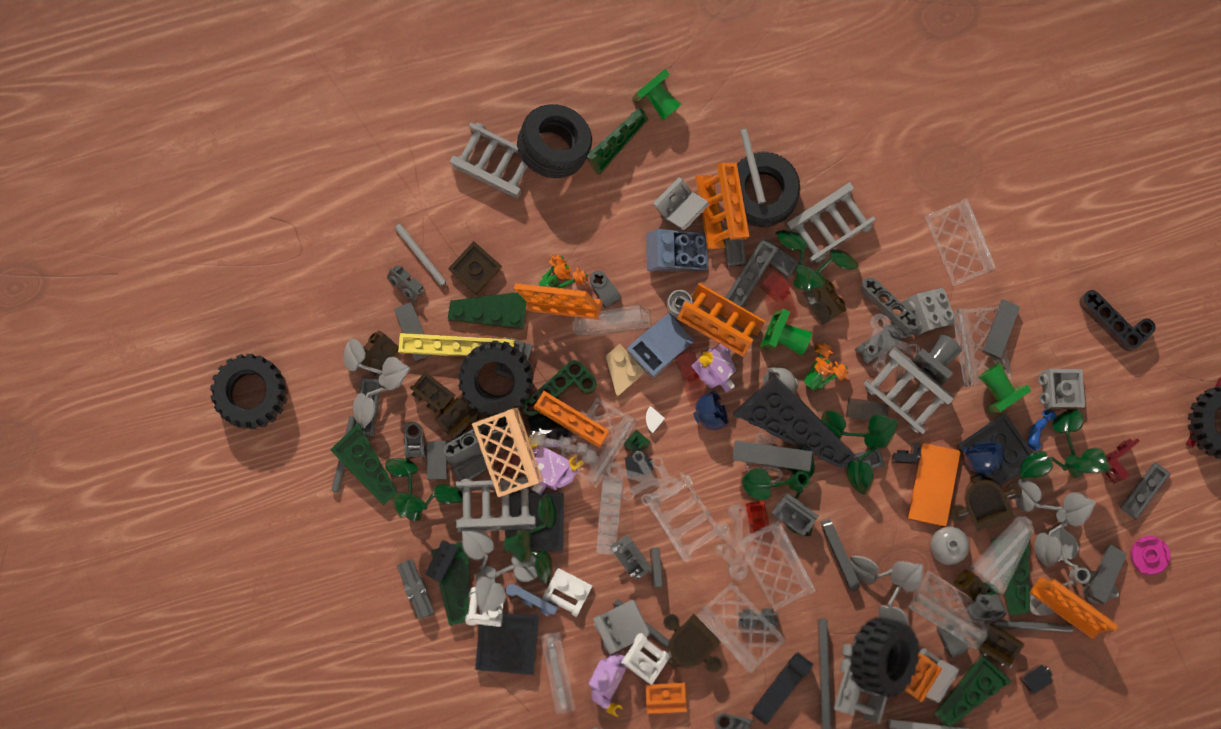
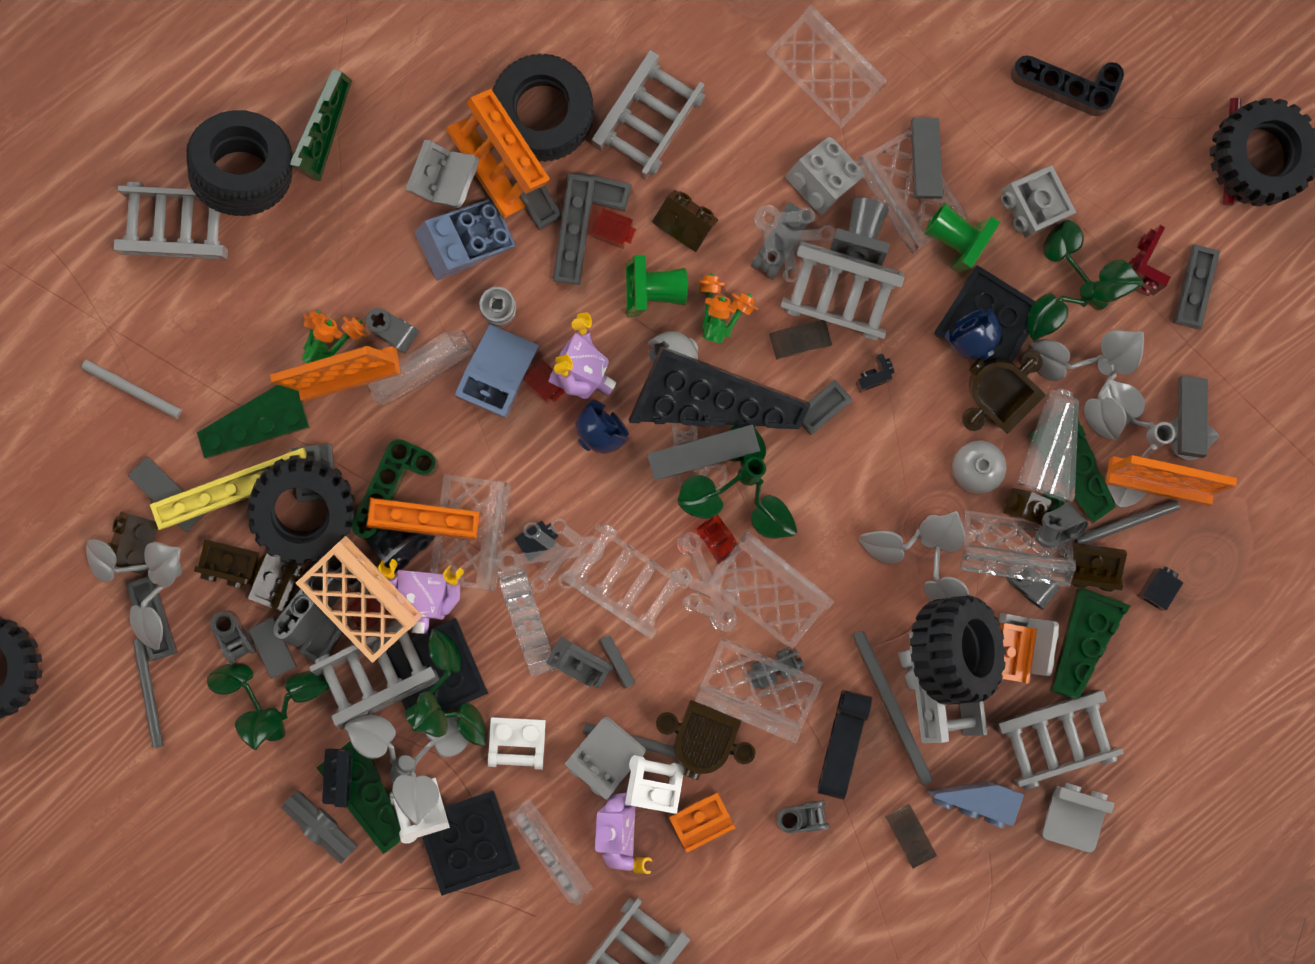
camera: 30 degrees left, 5 degrees up
dark green wing [330,423,398,506] -> none
dark grey hinge [387,265,425,303] -> none
dark brown plate [448,241,502,295] -> none
sand blue plate [506,584,558,617] -> none
clear plant [529,432,598,464] -> none
tan wing [606,344,645,397] -> none
dark green tile [624,429,651,456] -> none
green plant [632,69,682,121] -> none
white tile [646,406,665,434] -> none
orange fence [677,283,765,357] -> none
light grey bar [740,129,766,204] -> none
dark grey hinge [771,493,819,536] -> none
dark green plant [775,230,859,292] -> none
dark grey beam [820,519,861,592] -> none
dark green plant [821,410,898,494] -> none
dark grey beam [861,278,920,334] -> none
orange tile [907,443,961,527] -> none
blue arm [1028,410,1057,451] -> none
dark pink tile [1130,536,1170,575] -> none

